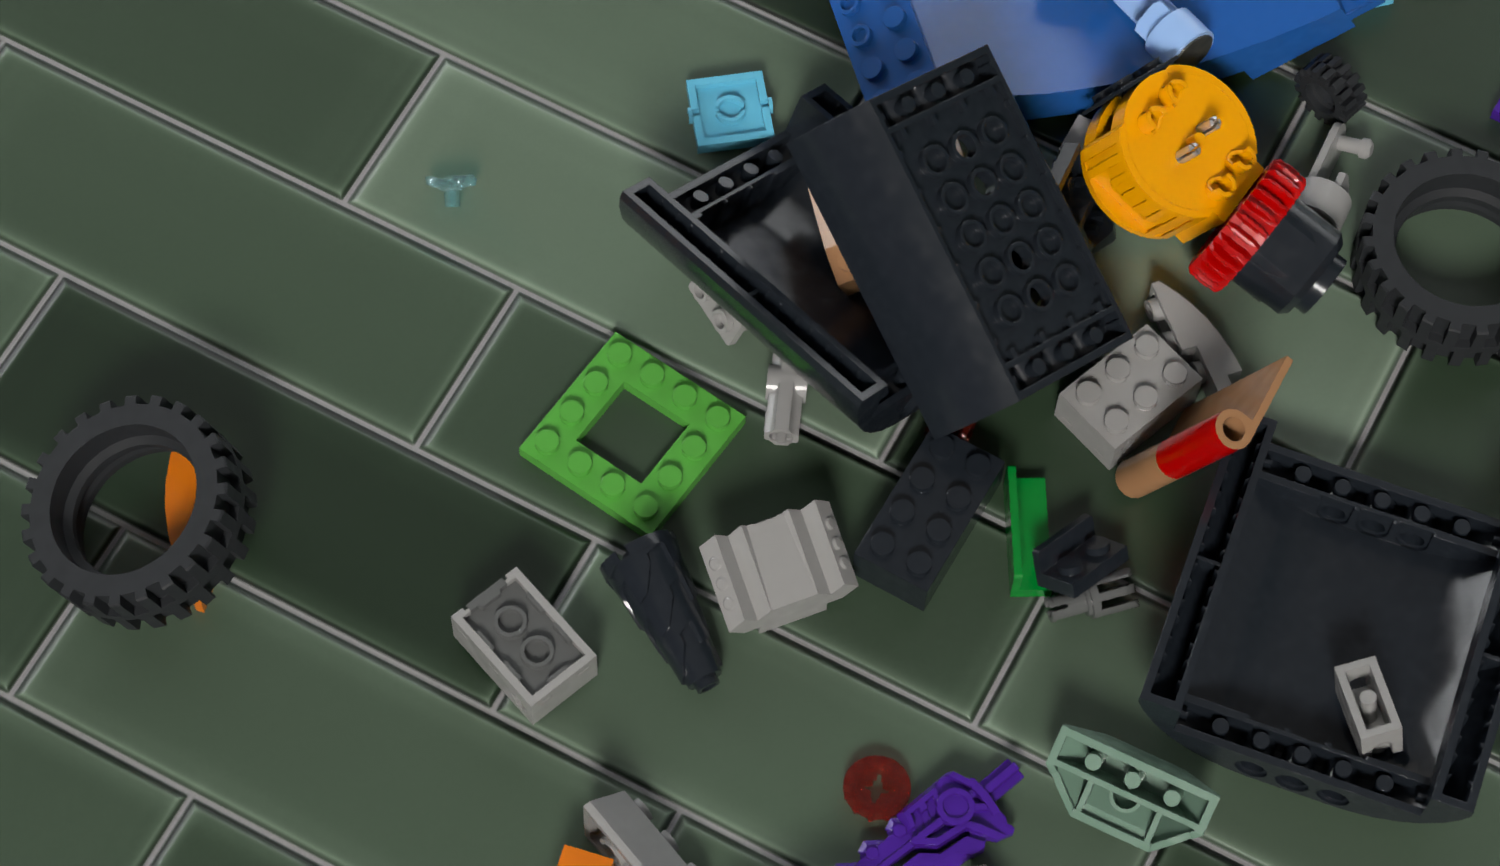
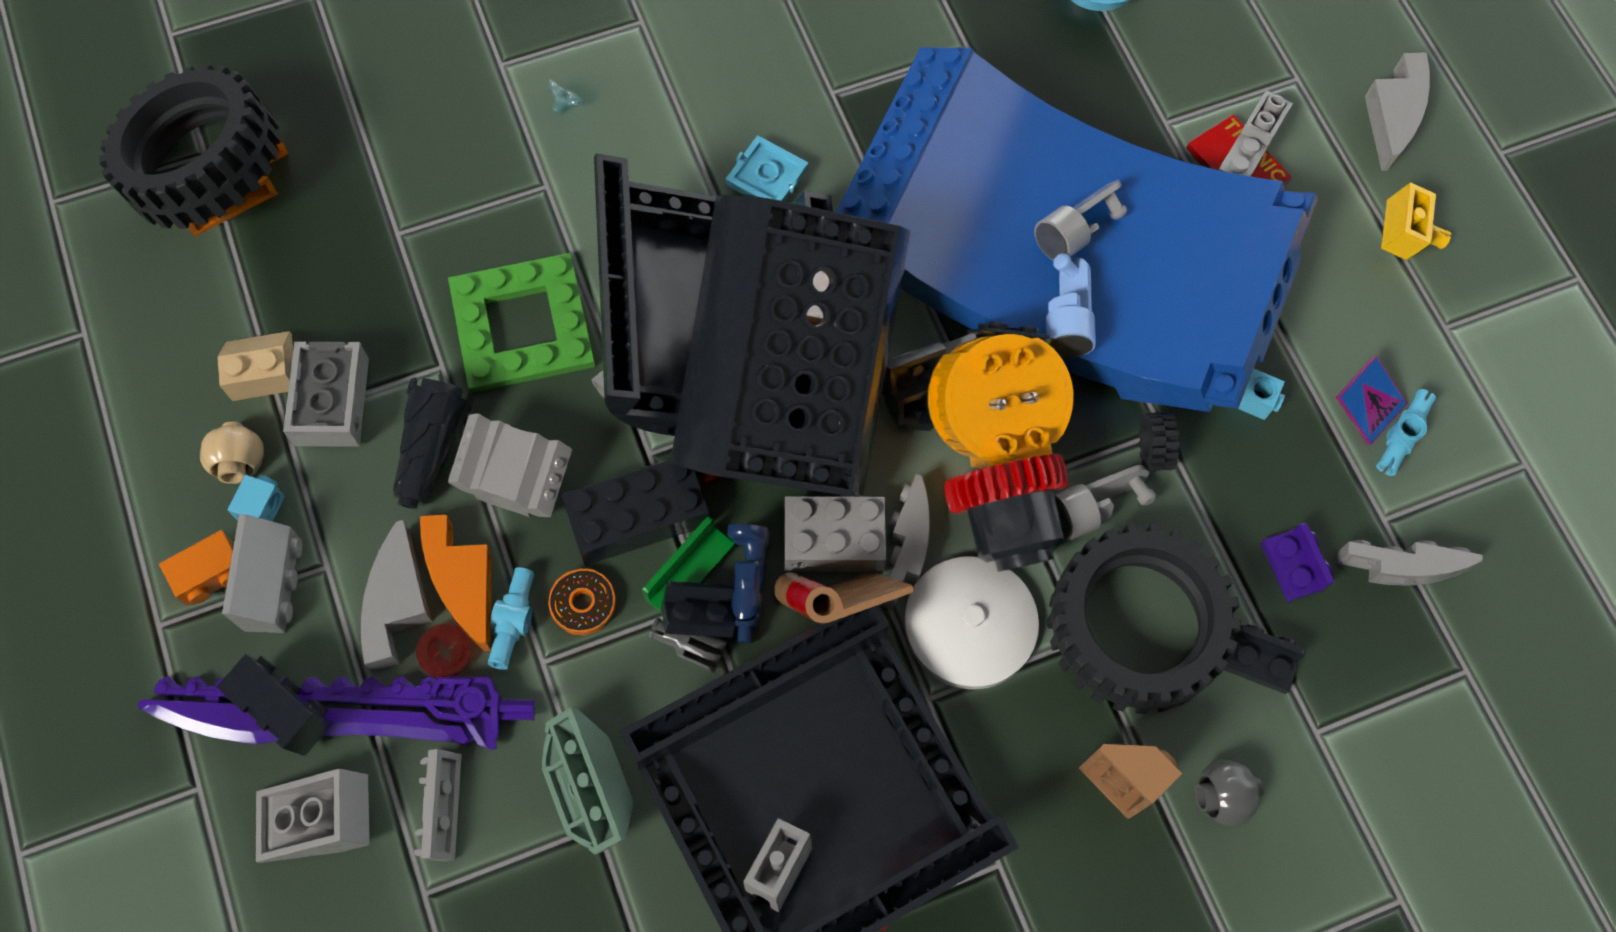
camera: 40 degrees right, 5 degrees up
none -> tan plant [200,422,264,484]
none -> tan slope [217,331,293,401]
none -> medium azure brick [227,475,285,522]
none -> light grey slope [361,520,432,672]
none -> orange slope [420,515,493,651]
none -> medium azure pin [488,567,534,670]
none -> tile [548,568,616,636]
none -> dark blue piece [728,524,770,644]
none -> white dish [904,556,1039,689]

